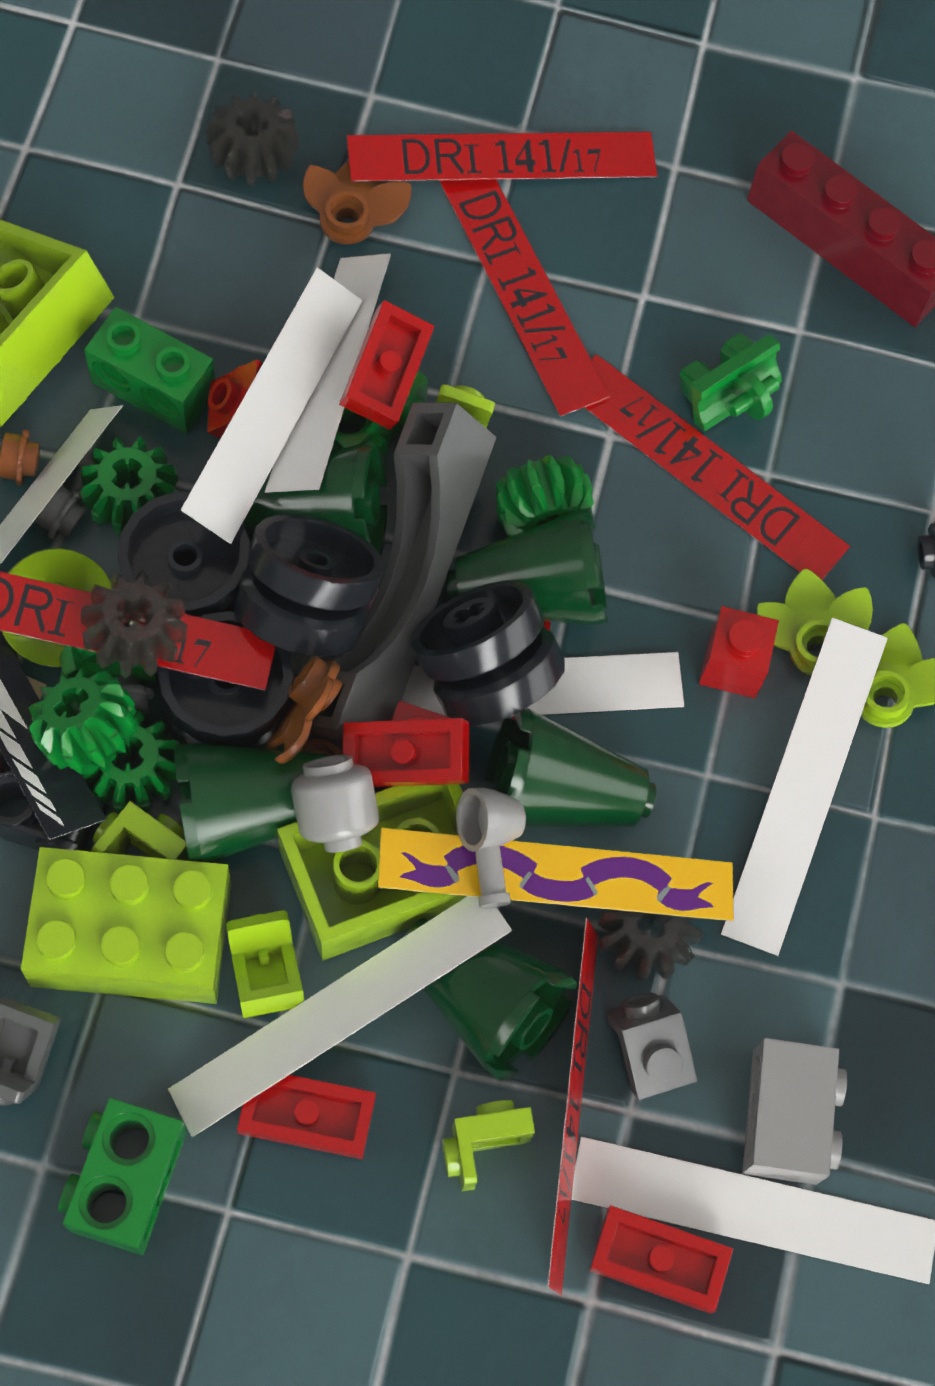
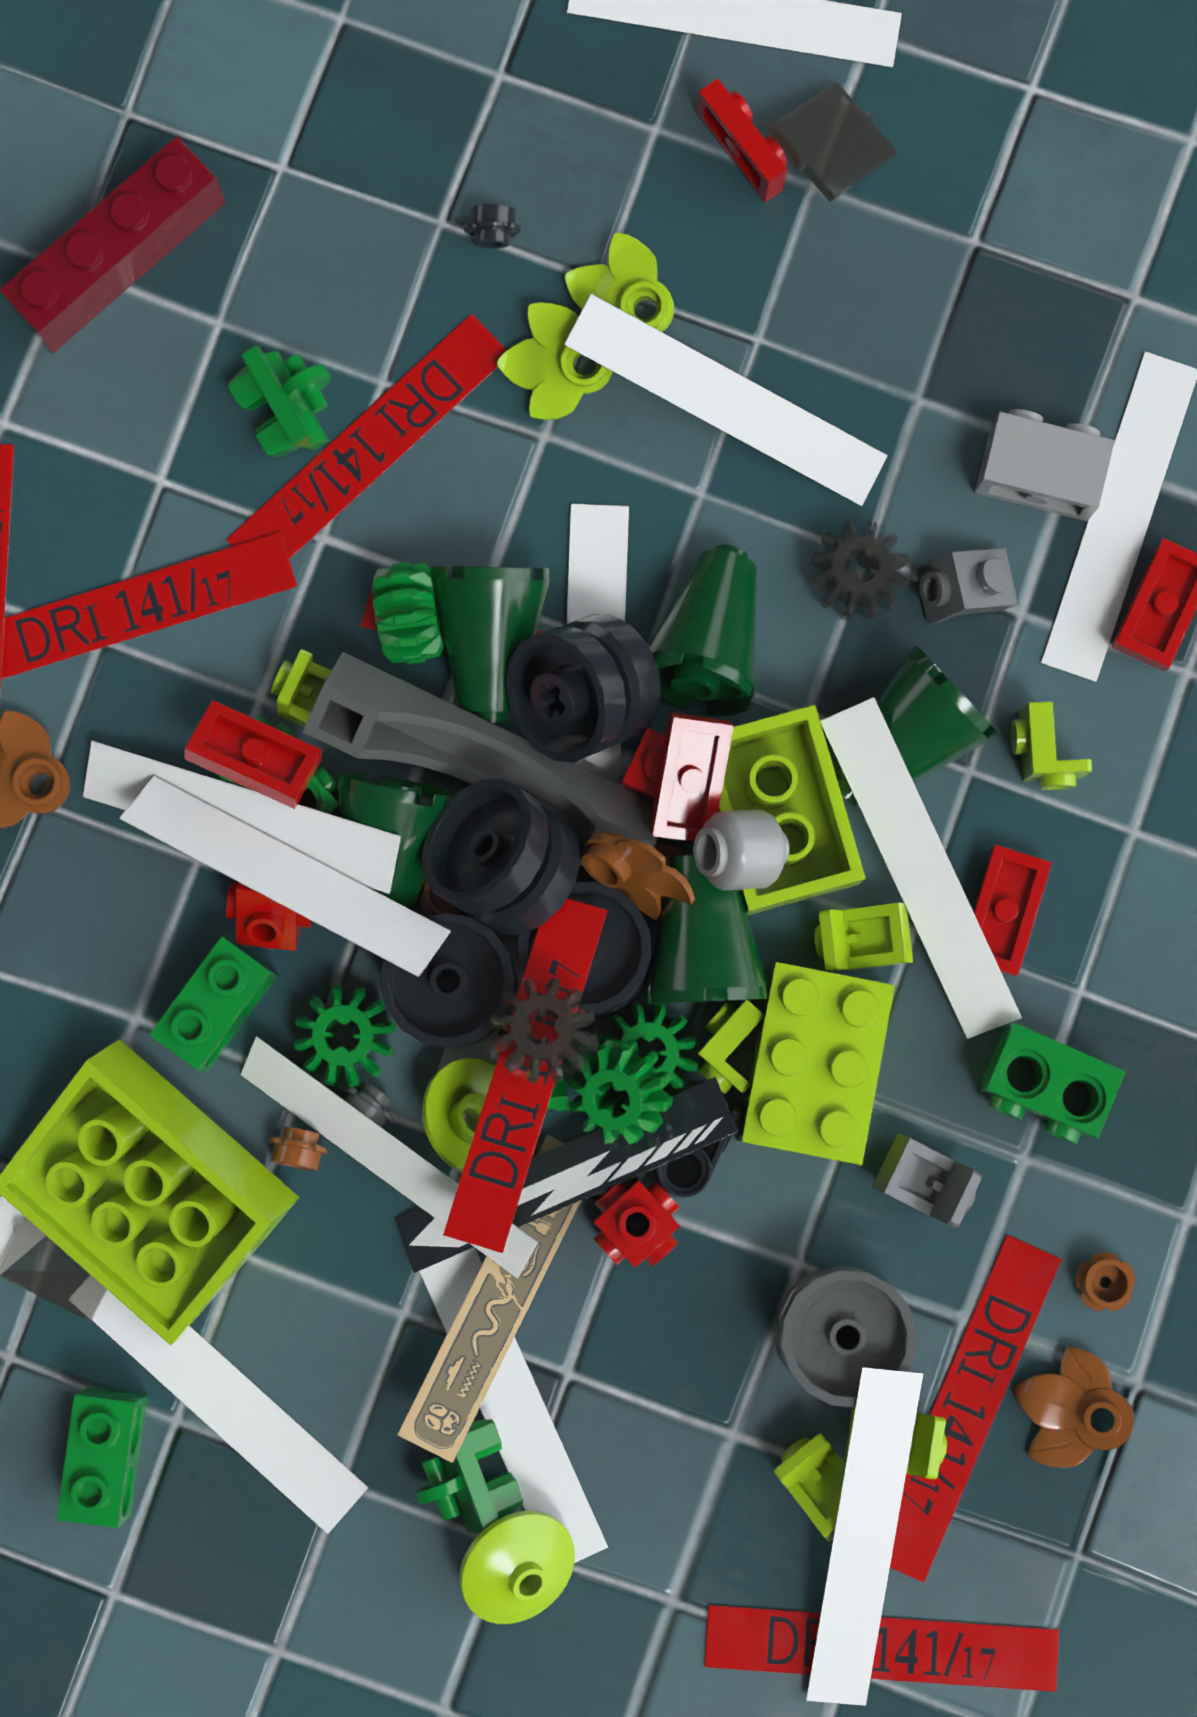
camera: 80 degrees left, 15 degrees up
yellow sticker [378,828,734,921] -> none
light grey bar [456,788,526,908] -> none
red sticker [548,917,598,1297] -> none
red brick [699,606,779,699] -> none

